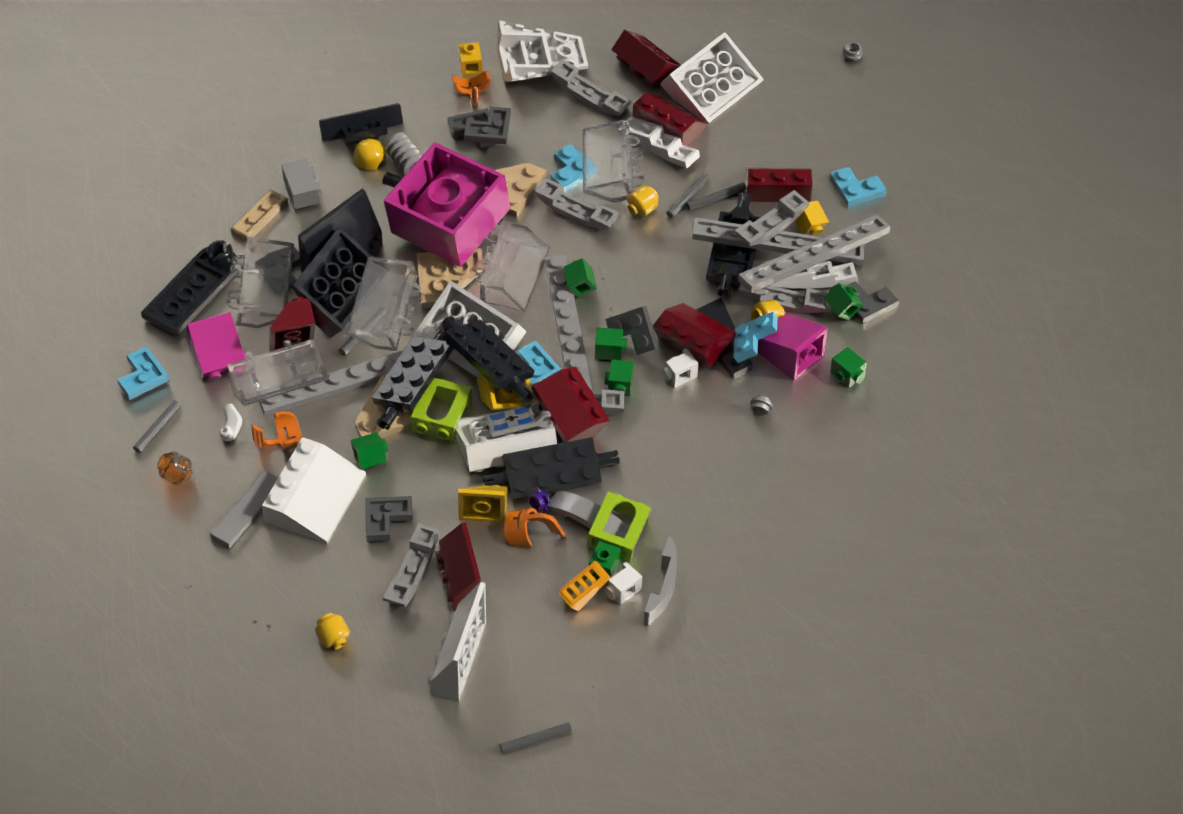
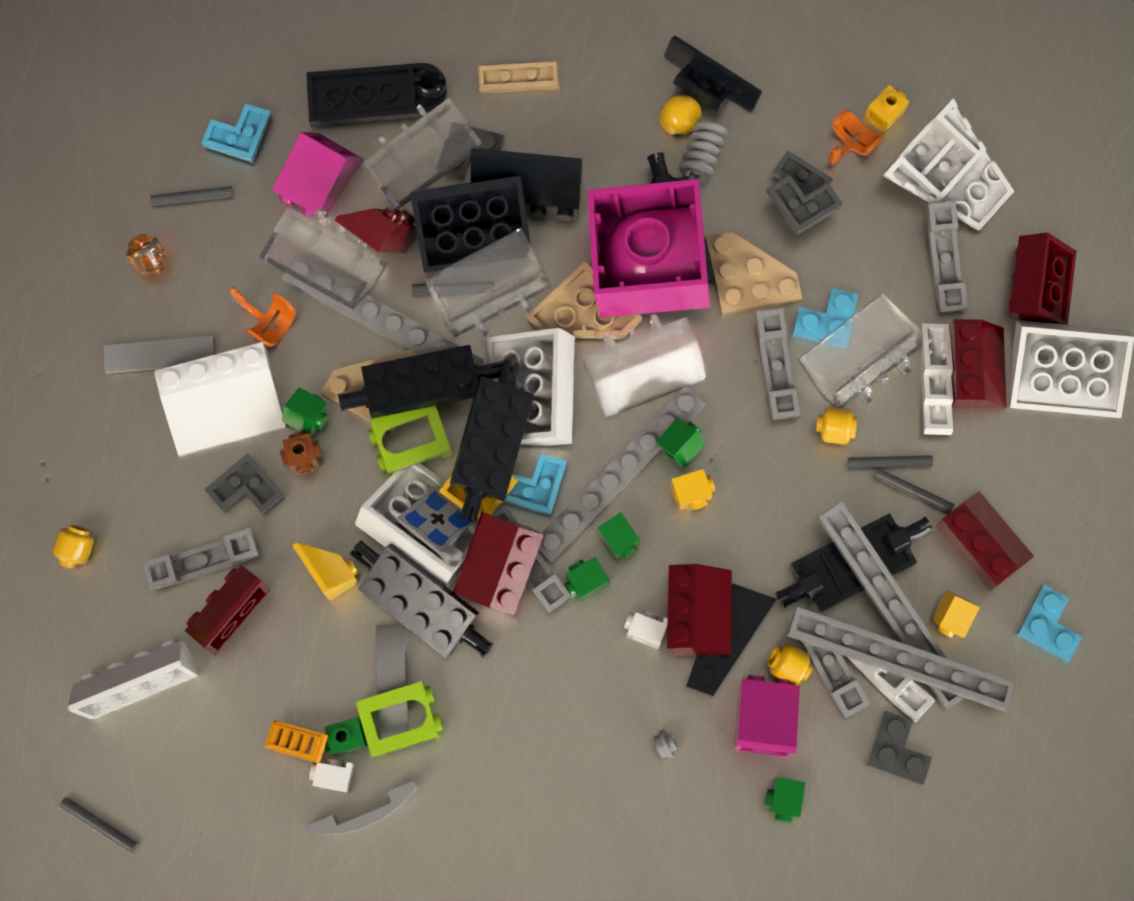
camera: 55 degrees right, 25 degrees up
white arm [220,404,243,442] -> none
light grey brick [282,159,322,209] -> none
orange helmet [504,508,565,548] -> none
dark purple plate [528,487,550,513] -> none
dark grey plate [605,306,659,355] -> none
light grey slope [734,190,809,246] -> none
medium azure plate [734,312,778,363] -> none
green brick [824,283,864,320] -> none
none -> dark orange brick [280,432,322,474]
none -> yellow brick [670,469,715,511]

